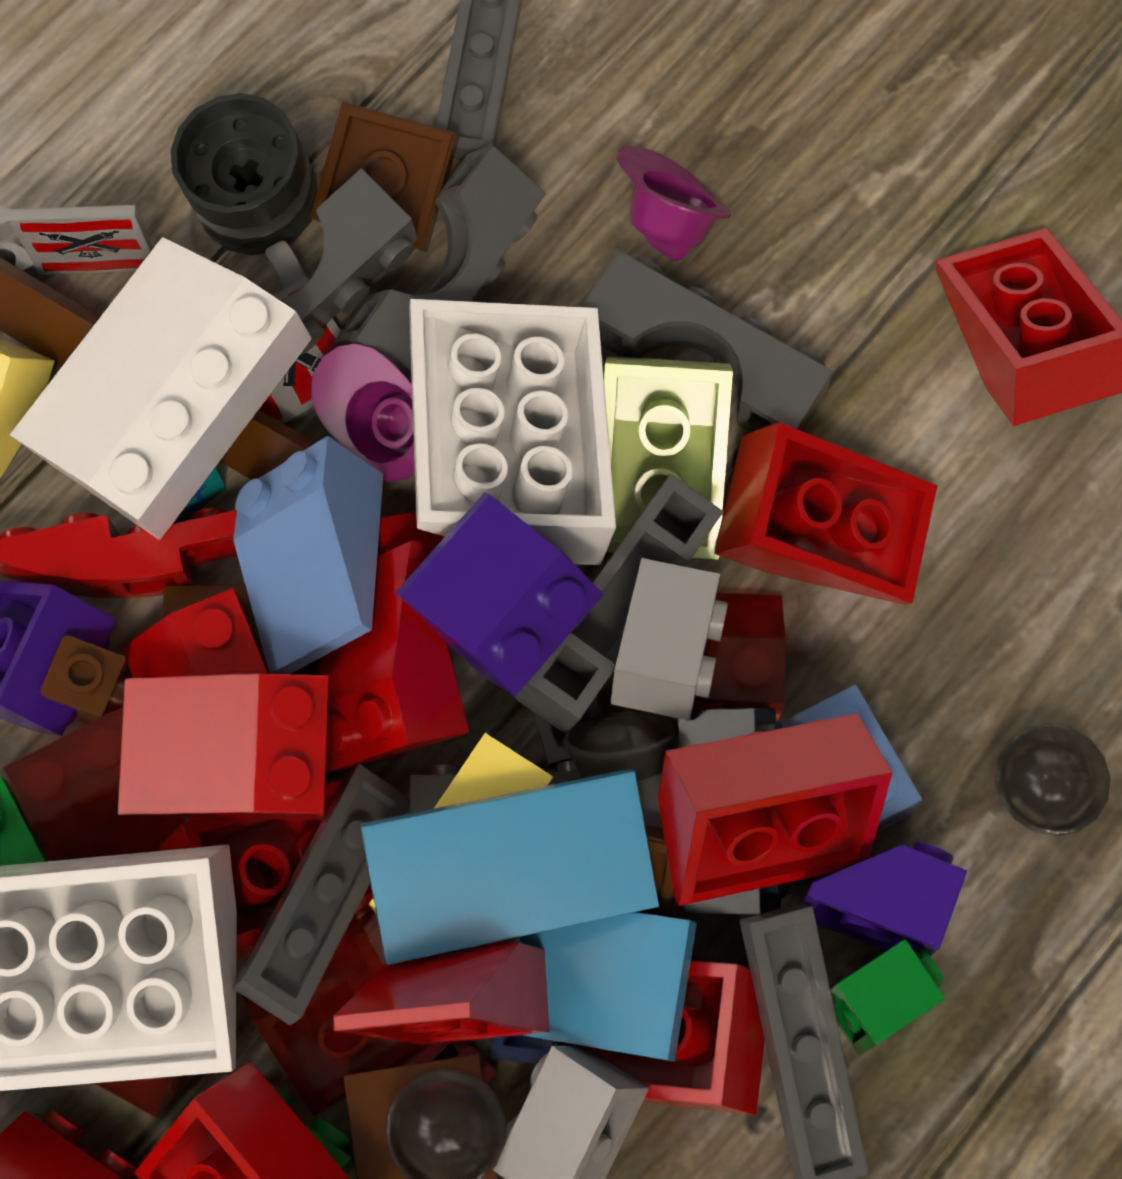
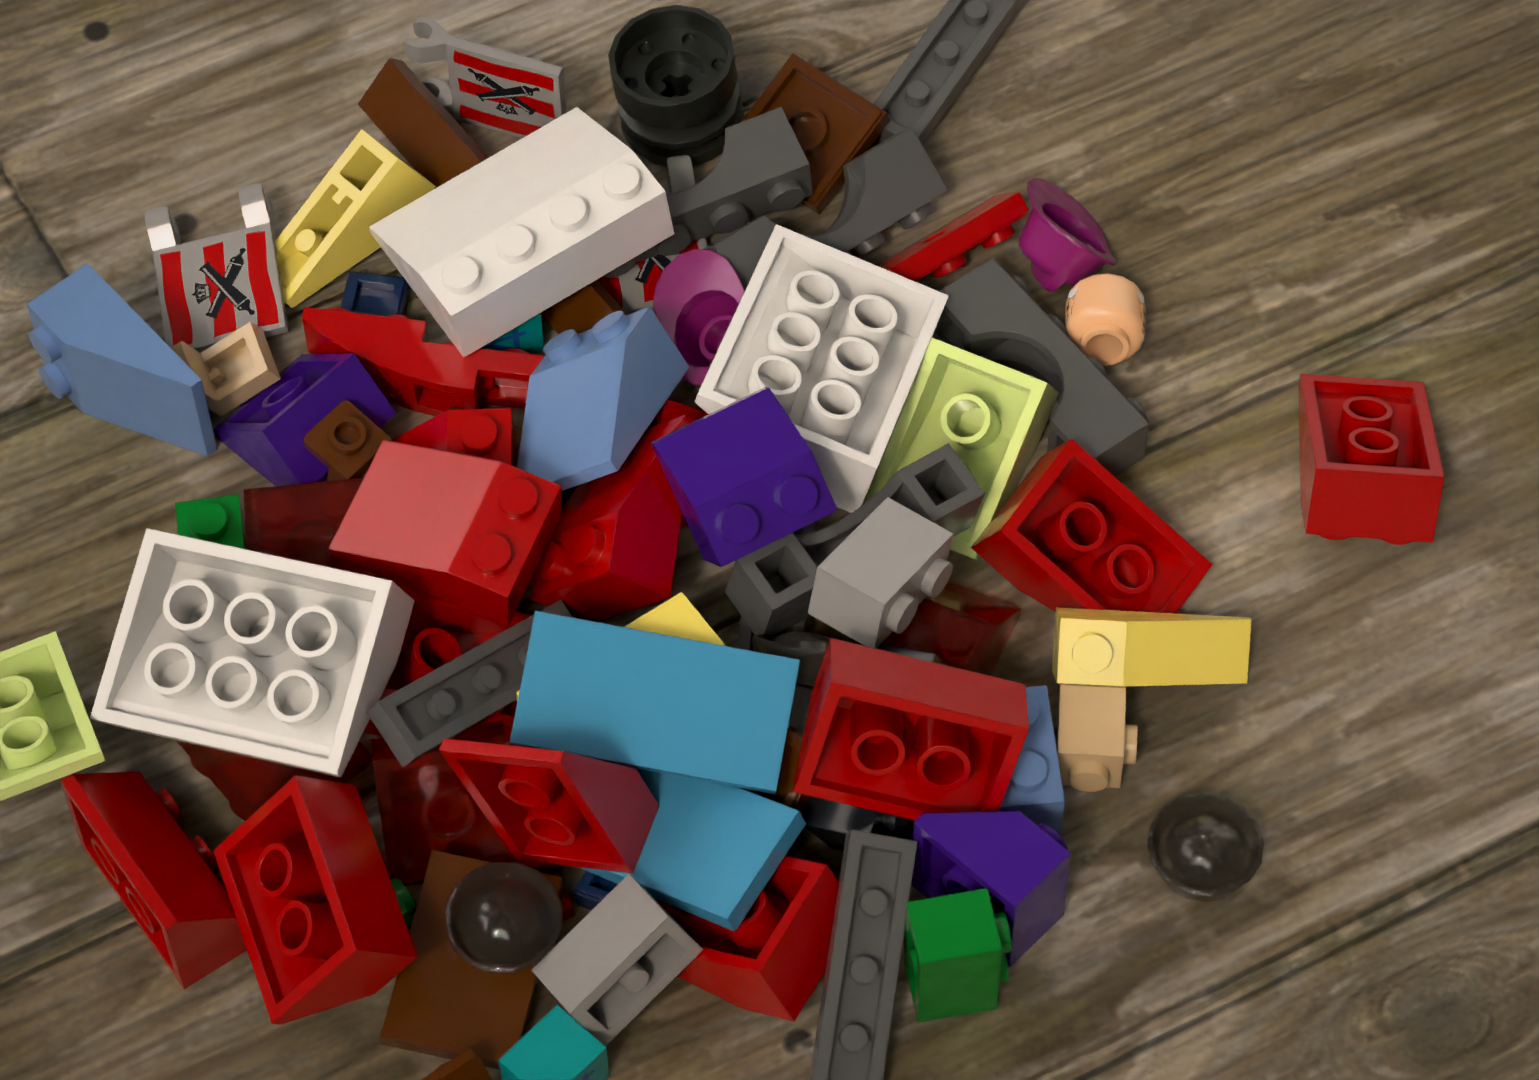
camera: 20 degrees right, 15 degrees down
none -> dark blue tile [340,271,411,316]
none -> red tile [877,192,1029,282]
none -> light yellow slope [1052,607,1252,687]
none -> tan brick [1056,684,1138,792]
none -> light nougat head [1065,273,1146,366]

